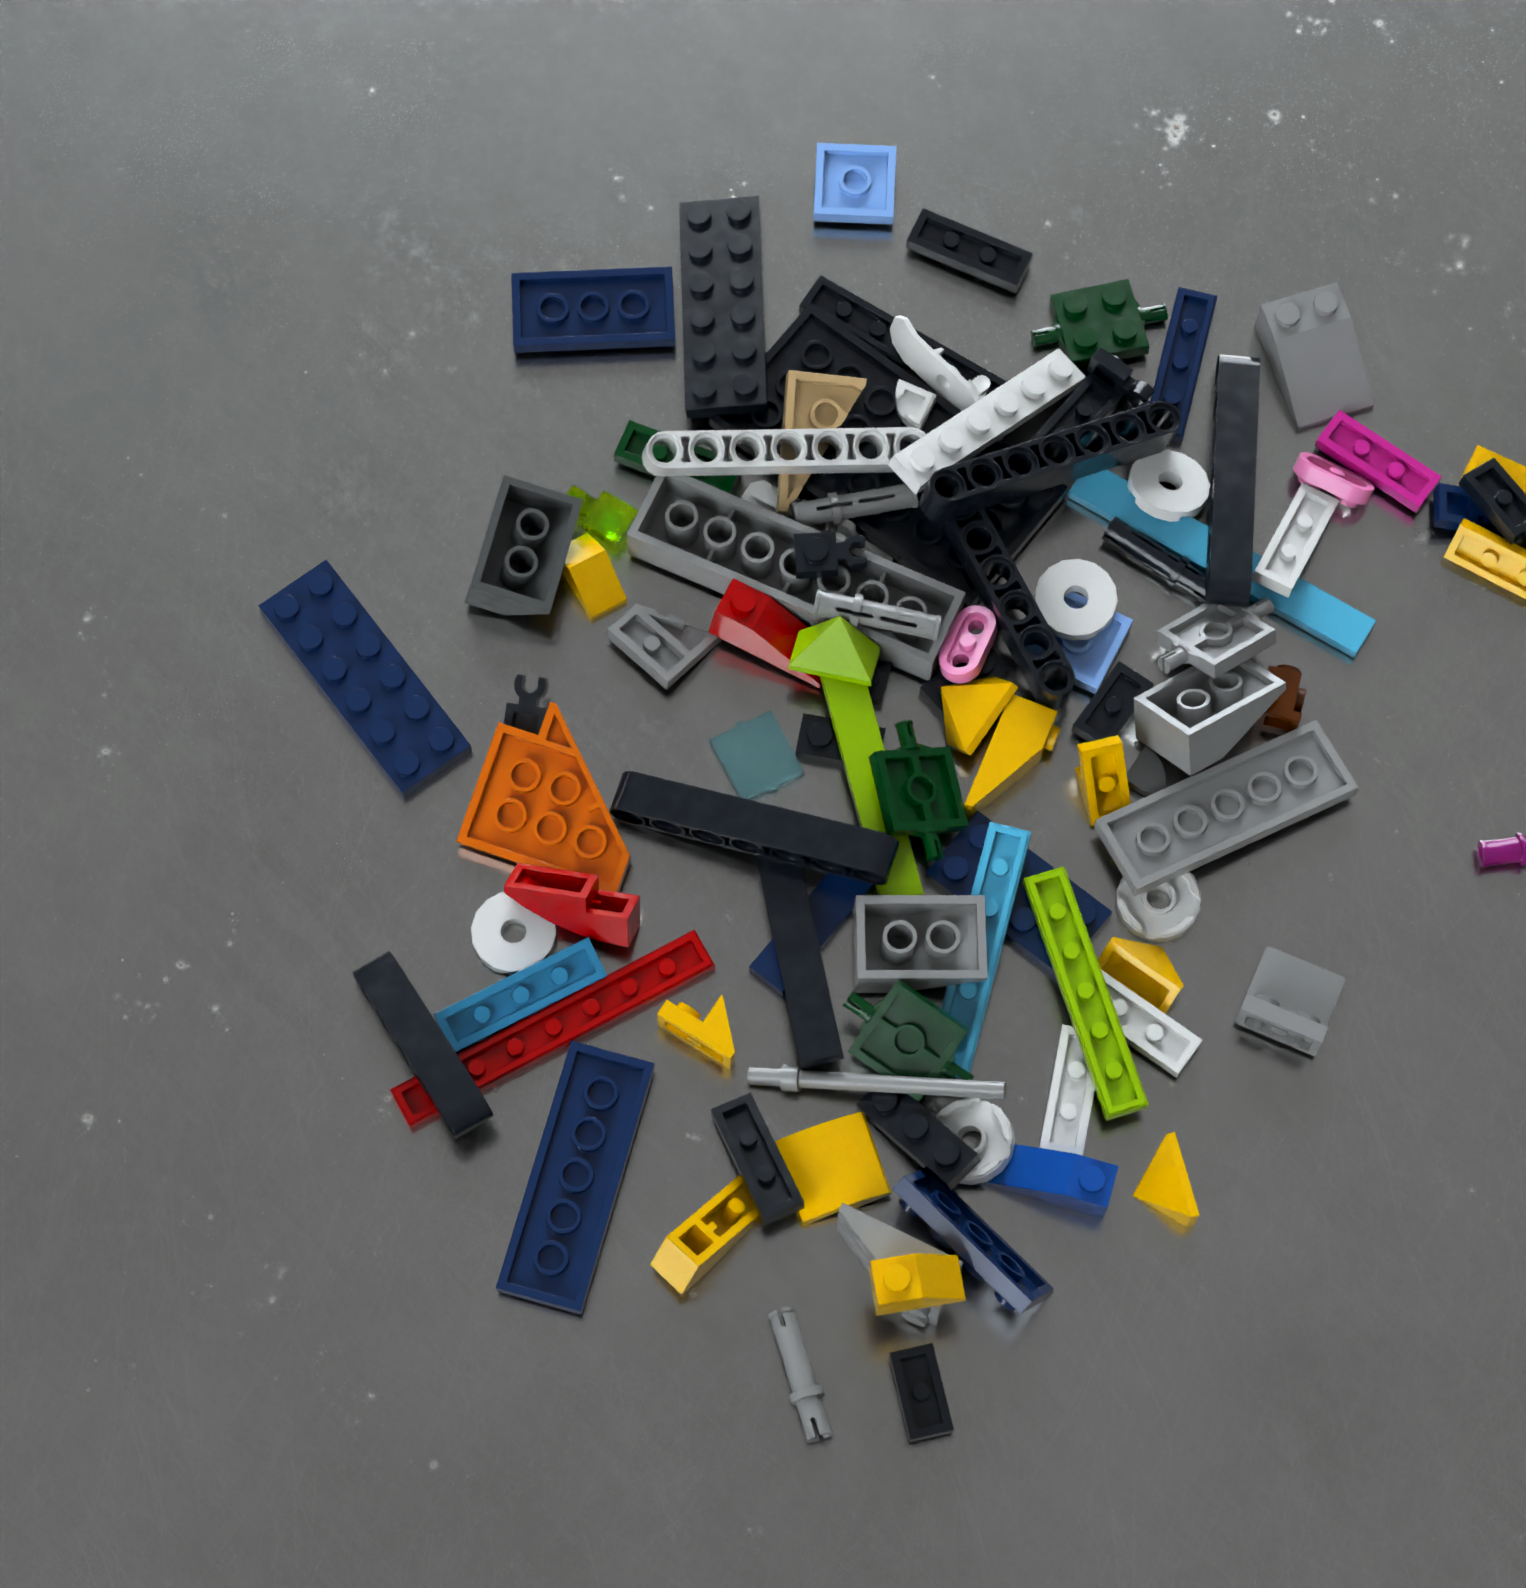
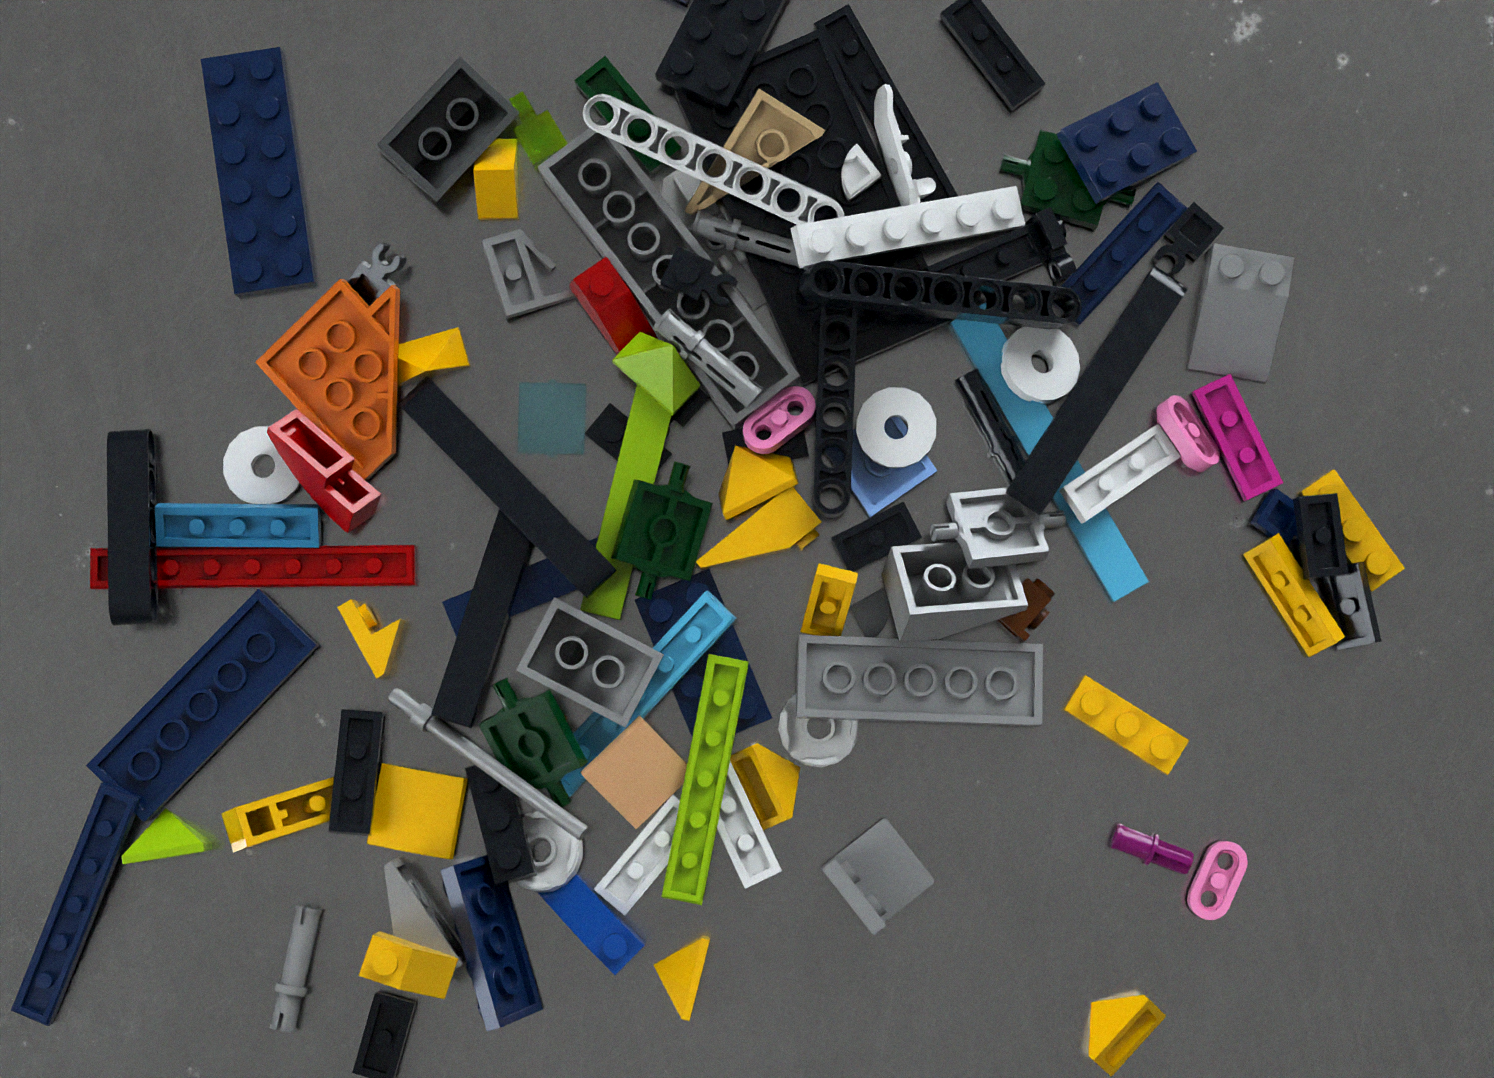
camera: 30 degrees right, 15 degrees up
none -> dark blue tile [11,782,143,1026]
none -> lime slope [121,808,213,864]
none -> yellow slope [398,327,470,387]
none -> light nougat tile [580,715,687,829]
none -> dark blue plate [1056,82,1197,204]
none -> yellow plate [1062,675,1190,775]
none -> black plate [1153,202,1224,277]

